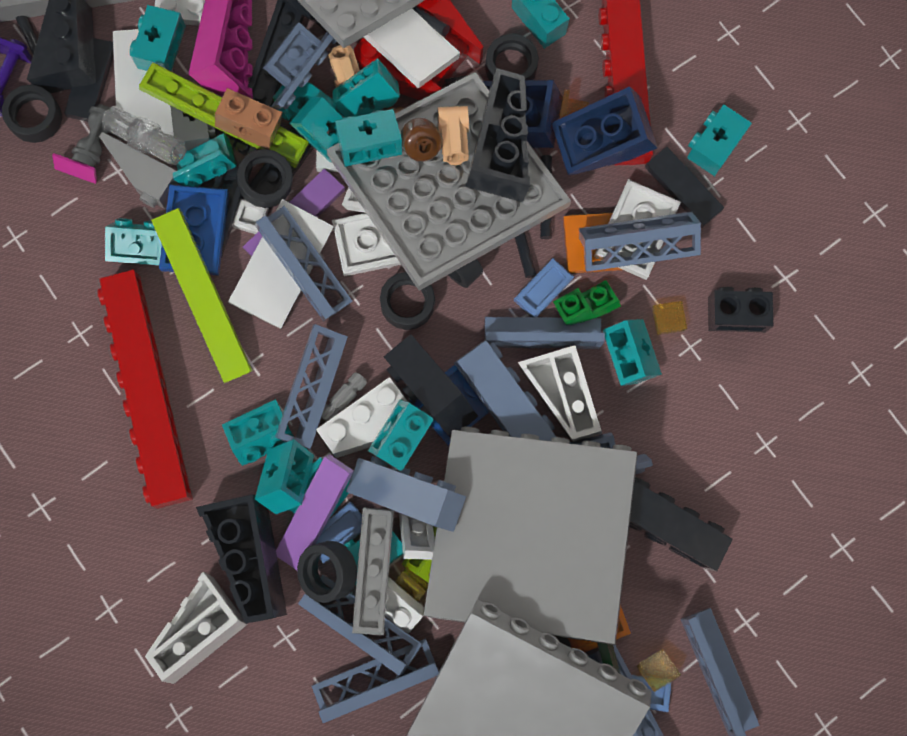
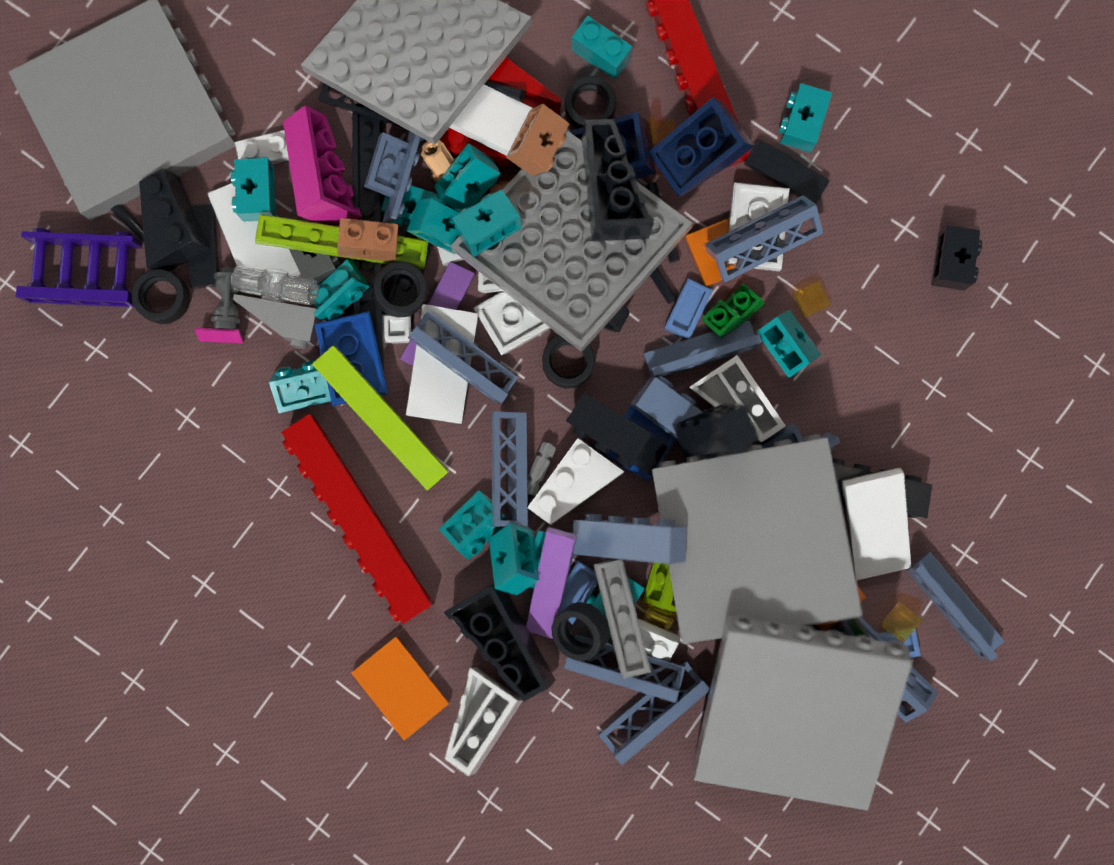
camera: 10 degrees left, 5 degrees up
teal bracket [368,400,433,471] -> none
white plate [399,513,435,560] -> none
reddish brown head [401,118,442,162] -> none
light nougat piece [438,106,469,165] -> none
black brick [708,287,774,333] -> none
none -> orange tile [351,636,450,741]
none -> nougat brick [506,104,570,176]
none -> black wedge [673,403,759,456]
none -> white tile [843,468,911,580]
none -> black brick [931,225,982,291]

